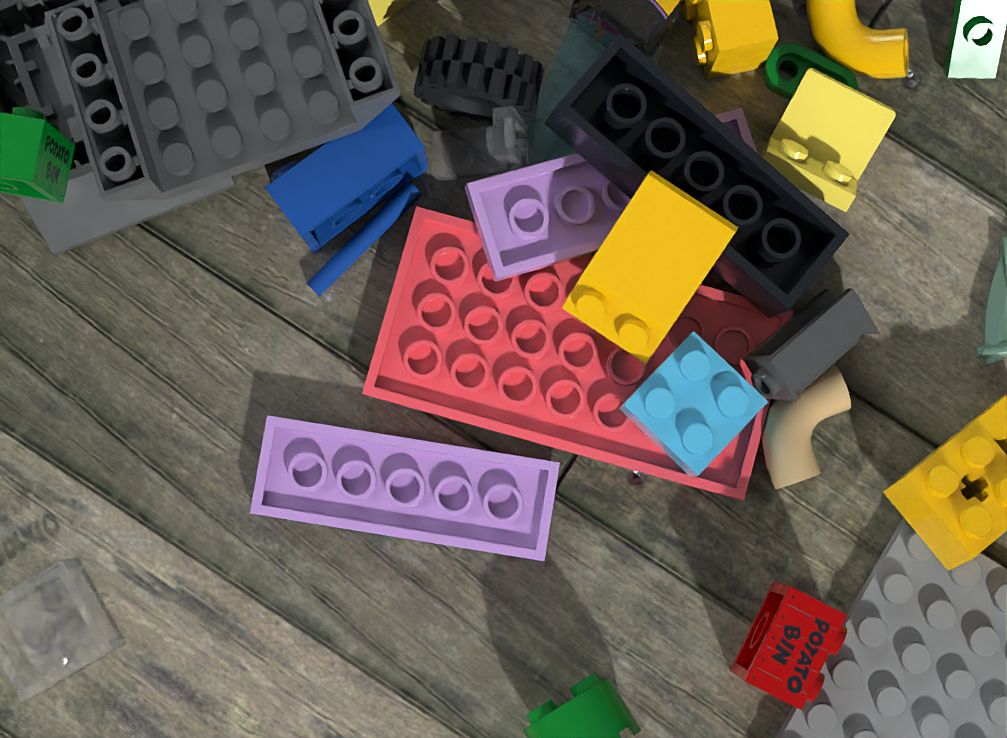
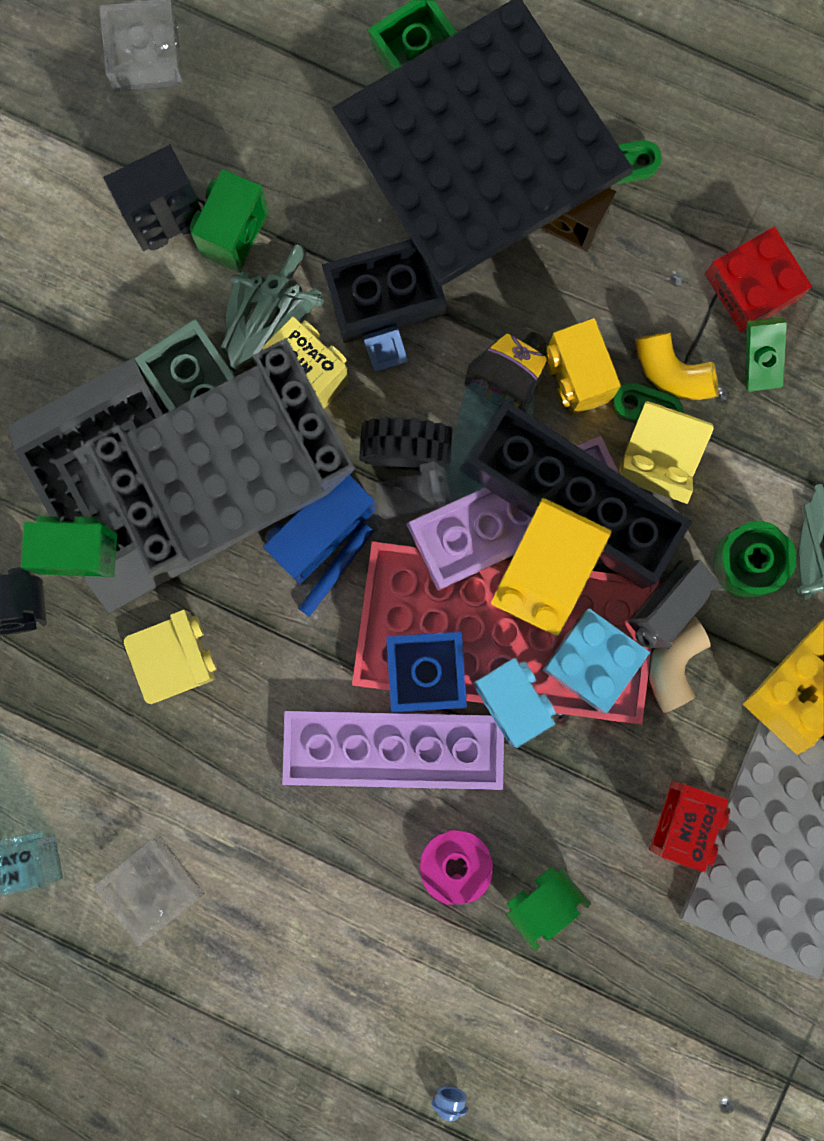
camera: 10 degrees left, 0 degrees up
none -> light yellow bracket [124,610,217,704]
none -> blue brick [386,632,467,712]
none -> dark pink plate [420,829,493,905]
none -> medium azure brick [472,658,556,748]
none -> green brick [713,521,796,598]

